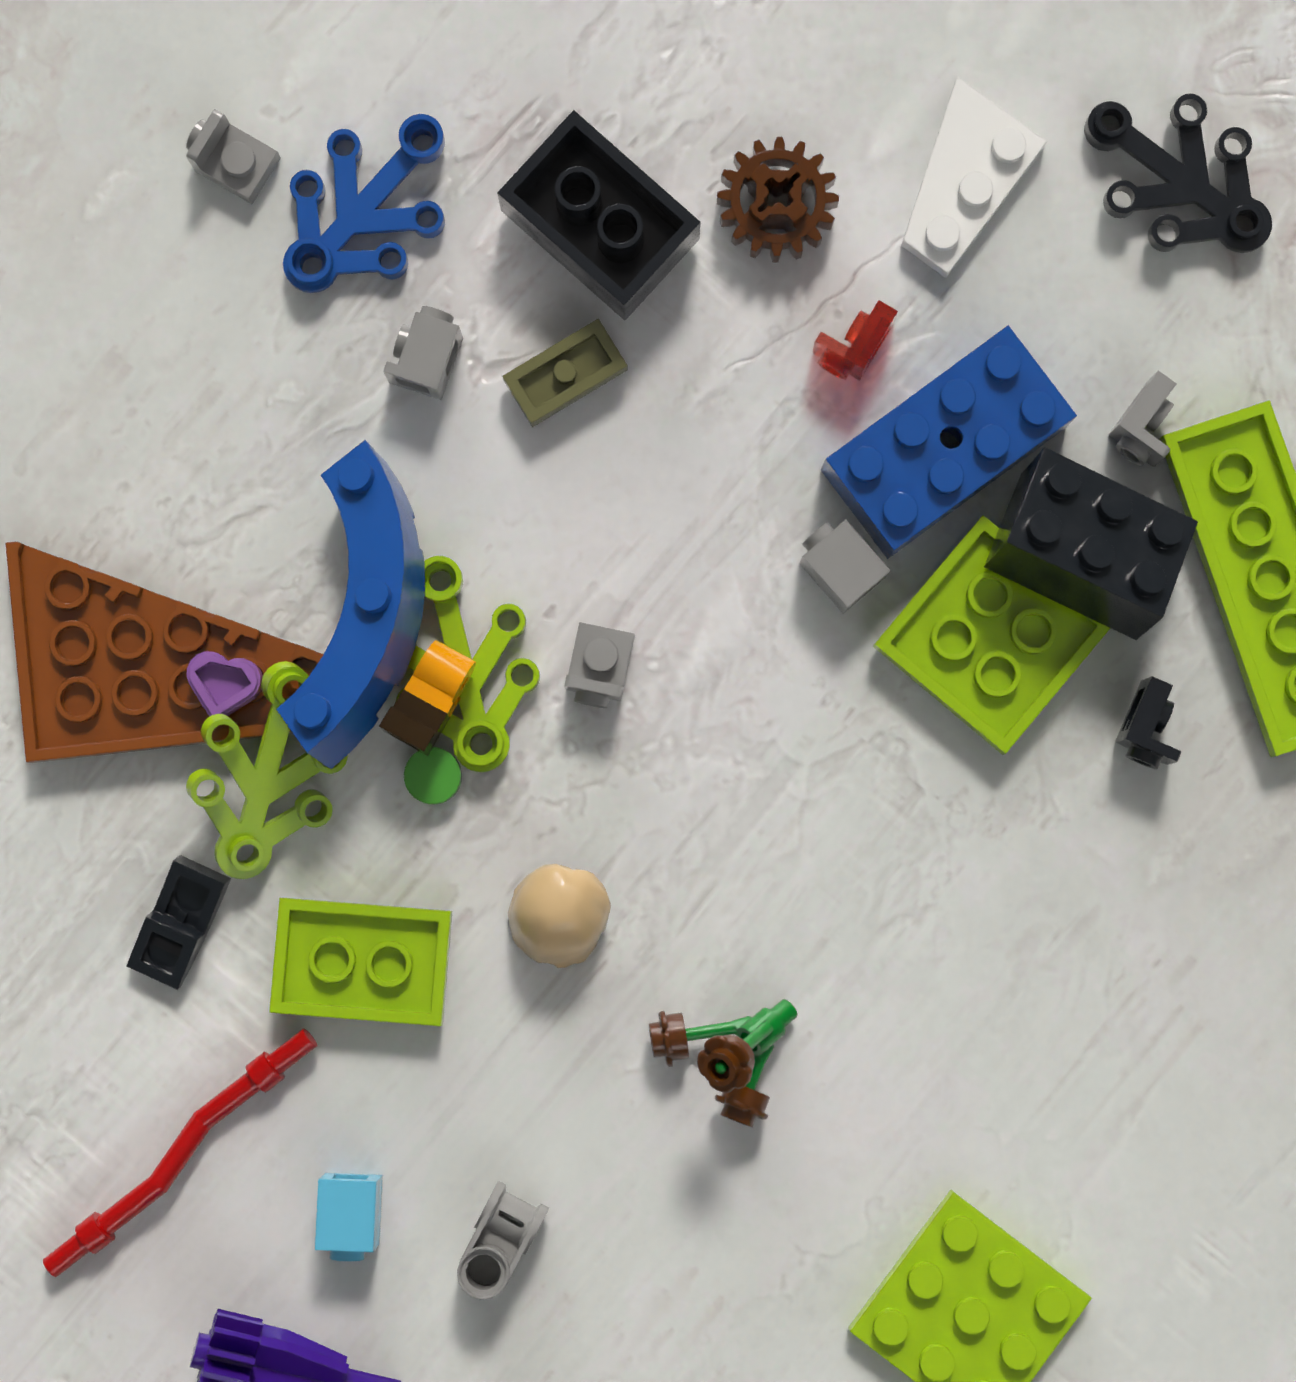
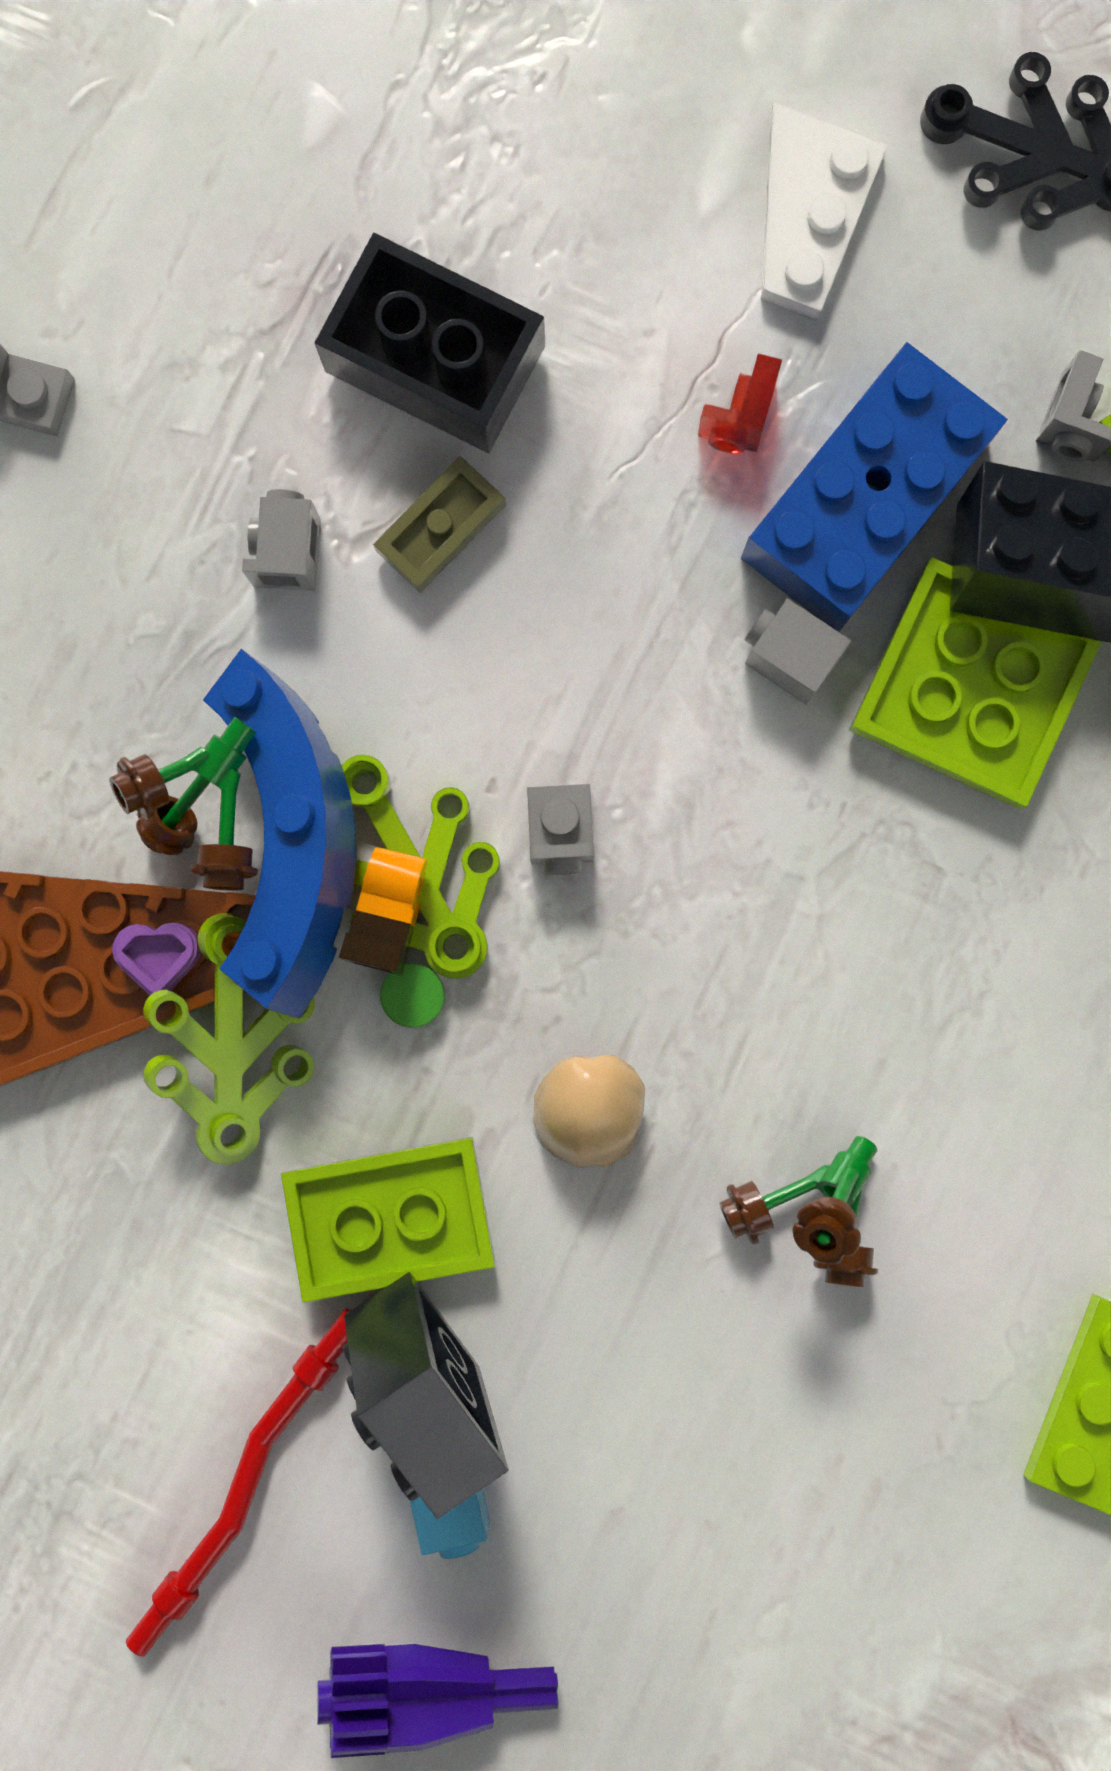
camera: 10 degrees left, 0 degrees up
black slope [126,855,231,990] -> none
blue plant [283,114,445,293] -> none
light grey piece [457,1181,549,1300] -> none
reddish brown gear [717,137,839,263] -> none
none -> plant [109,717,258,891]
none -> black brick [342,1271,509,1519]

